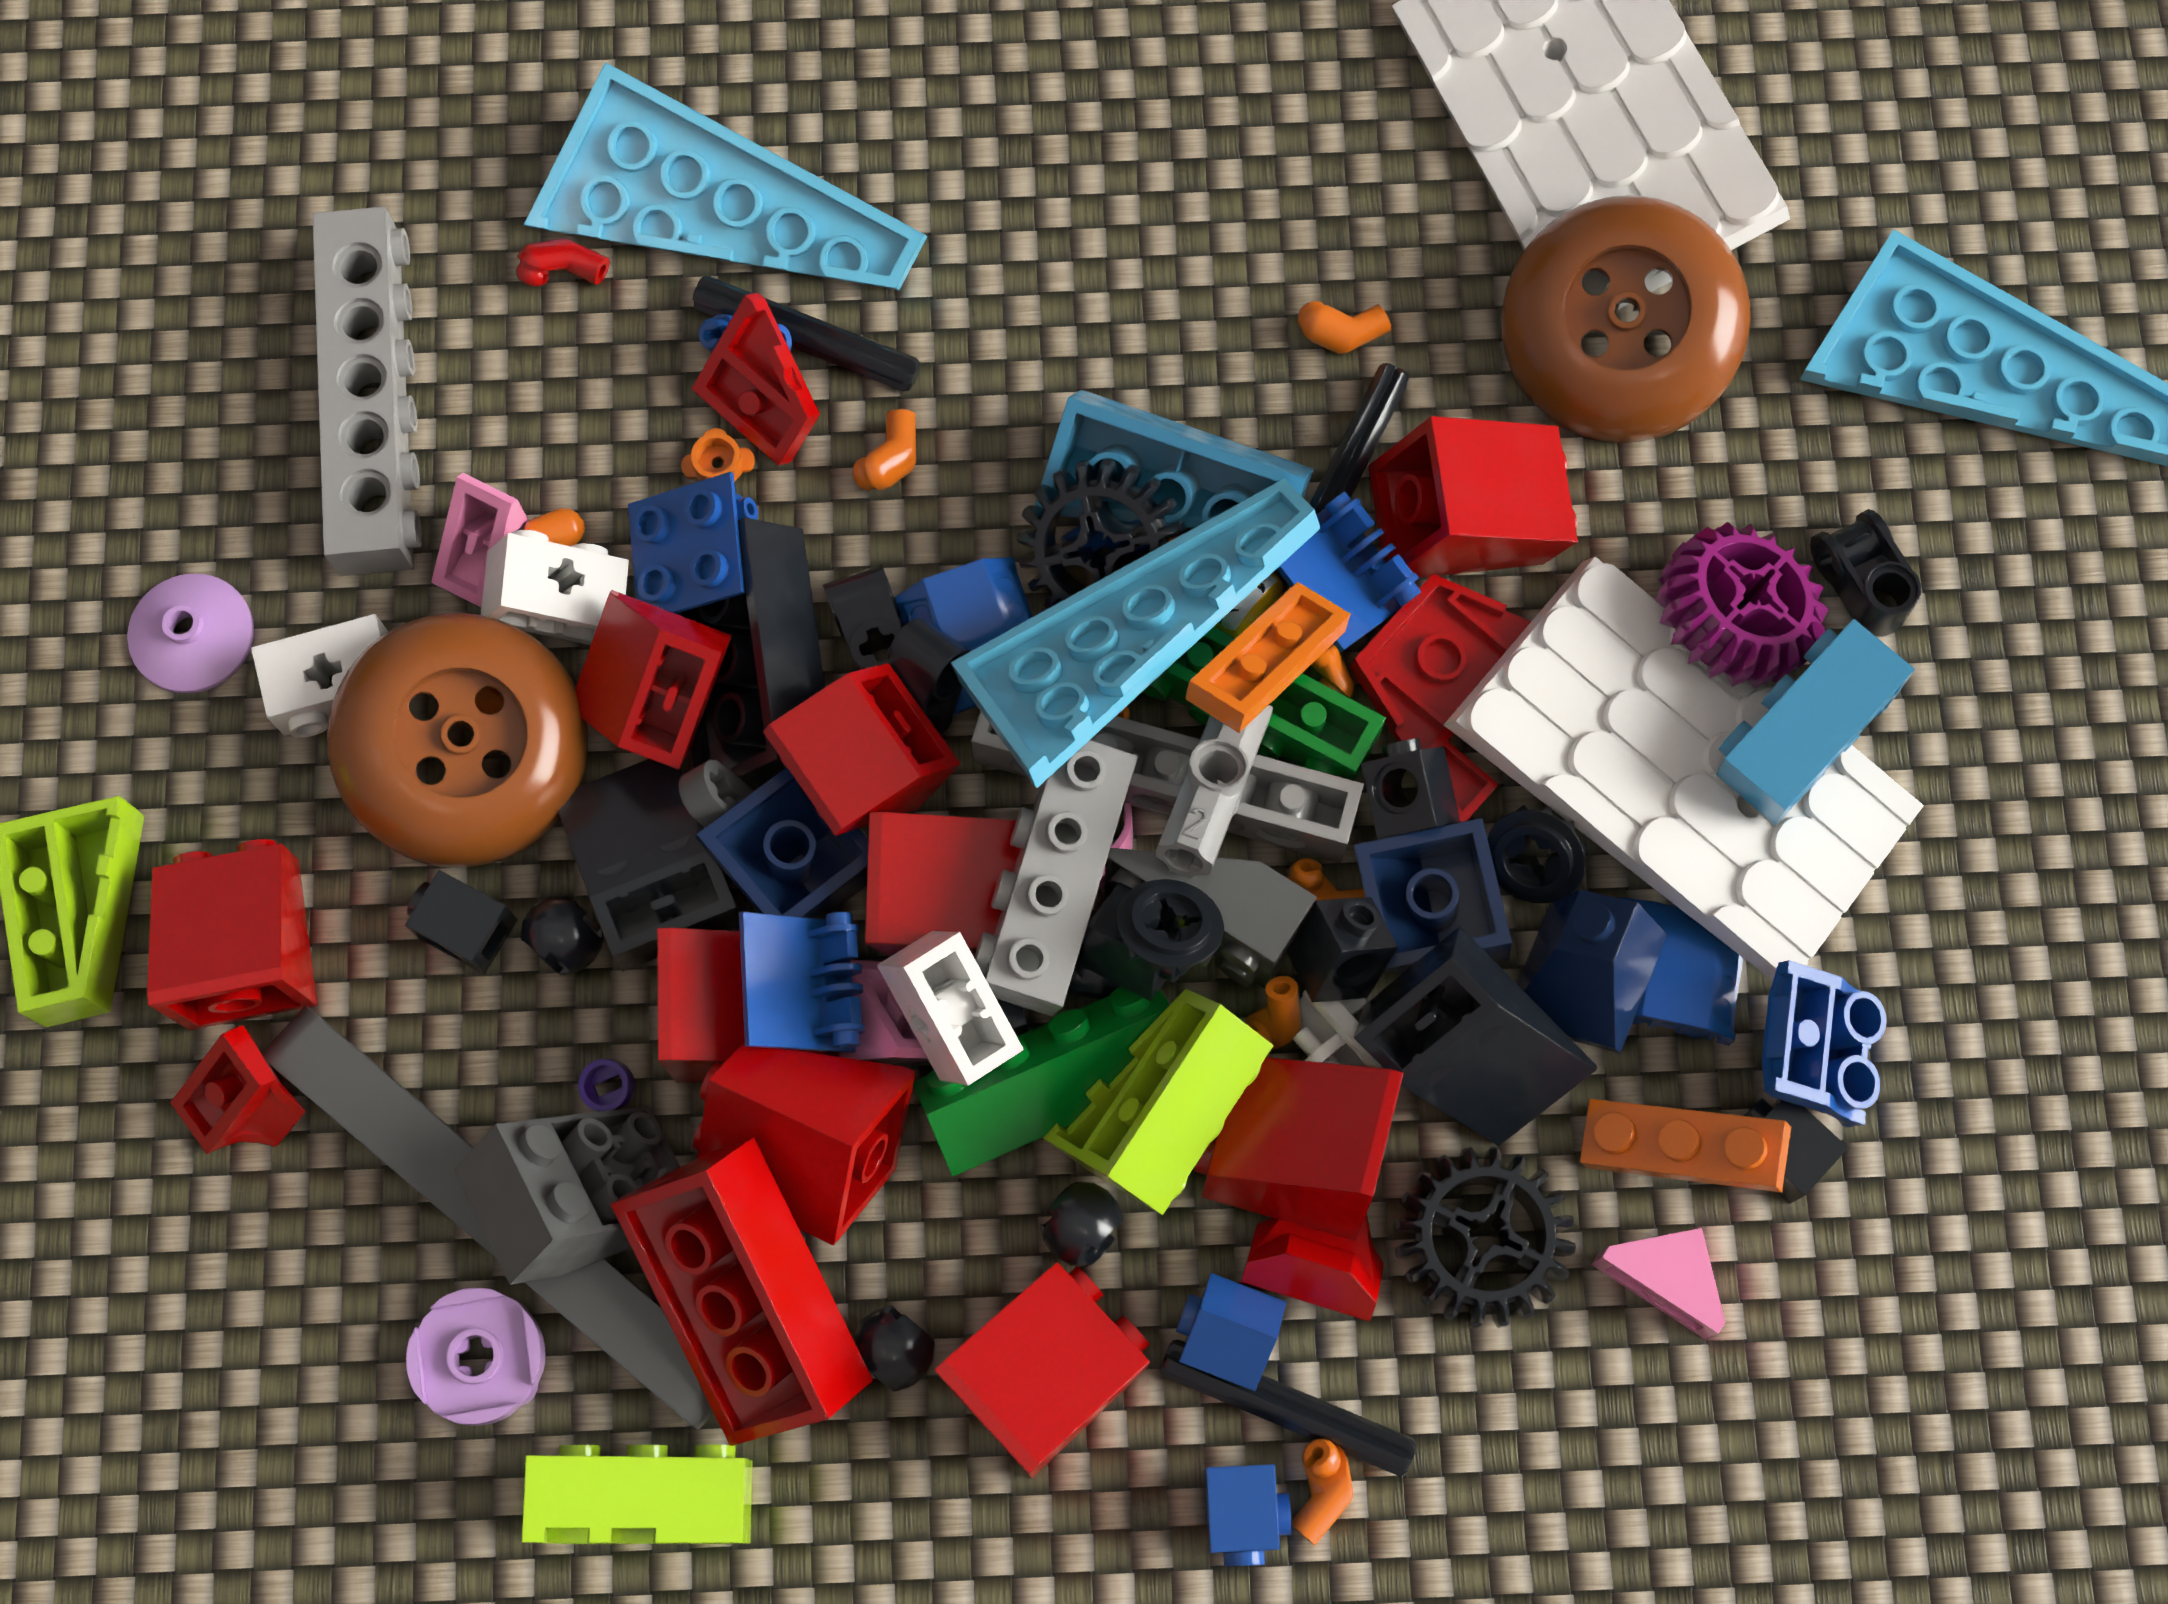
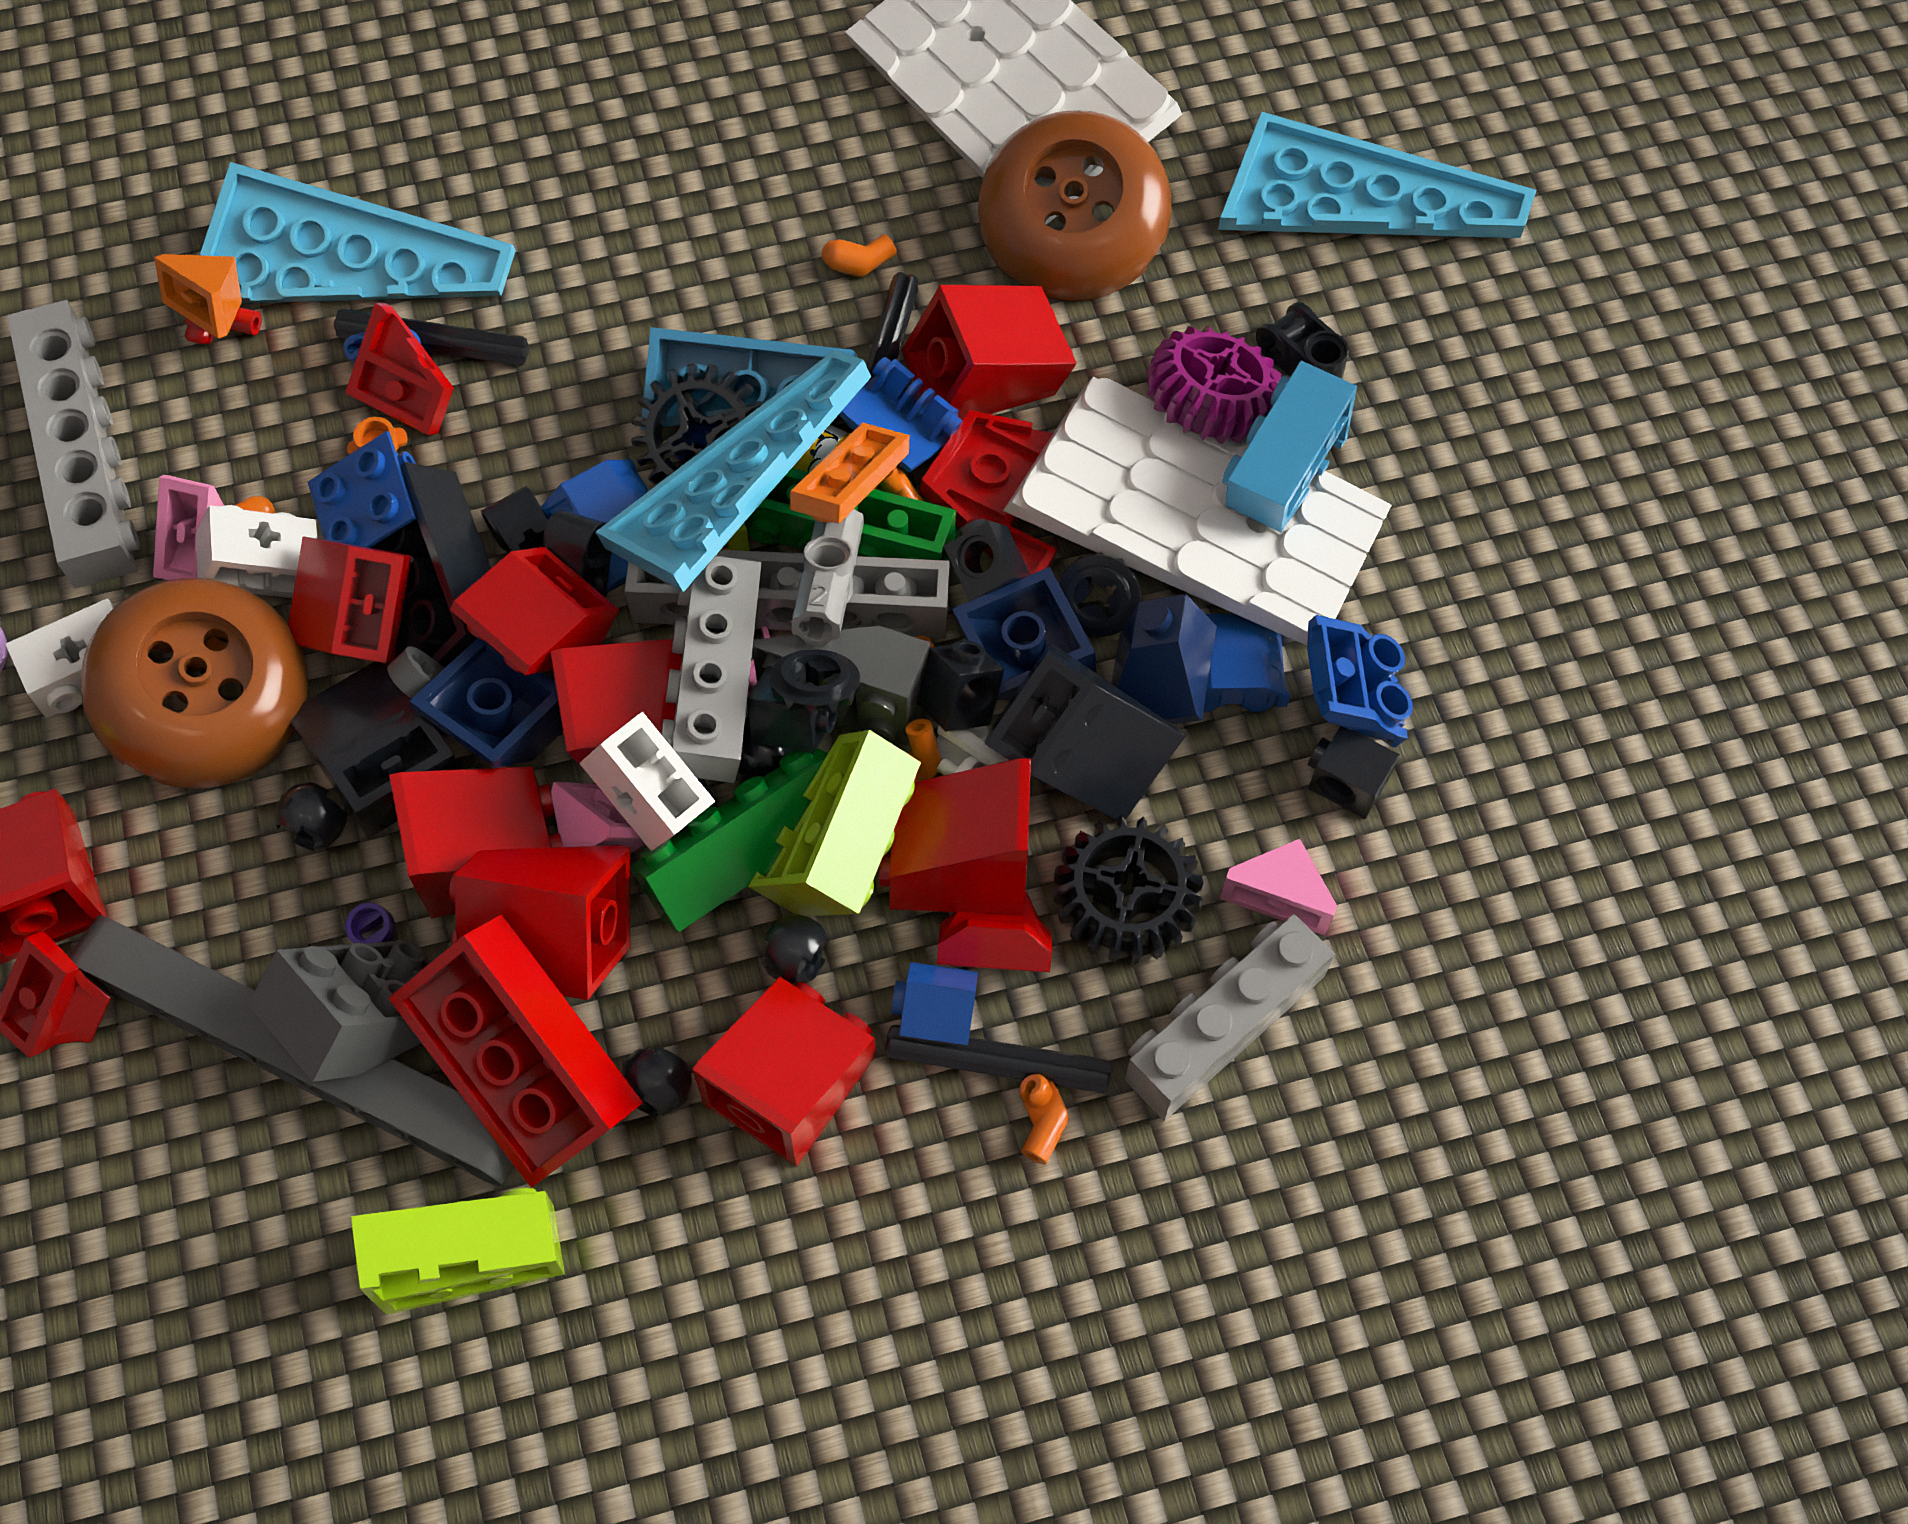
camera: 15 degrees left, 10 degrees down
black brick [405,870,518,975] -> none
lavender plate [406,1288,546,1426] -> none
blue hinge [739,912,866,1053] -> none
orange arm [852,409,916,491] -> none
blue brick [1204,1464,1291,1567] -> none
orange plate [1579,1099,1791,1192] -> none
none -> orange slope [154,254,242,339]
none -> light grey brick [1125,914,1335,1121]

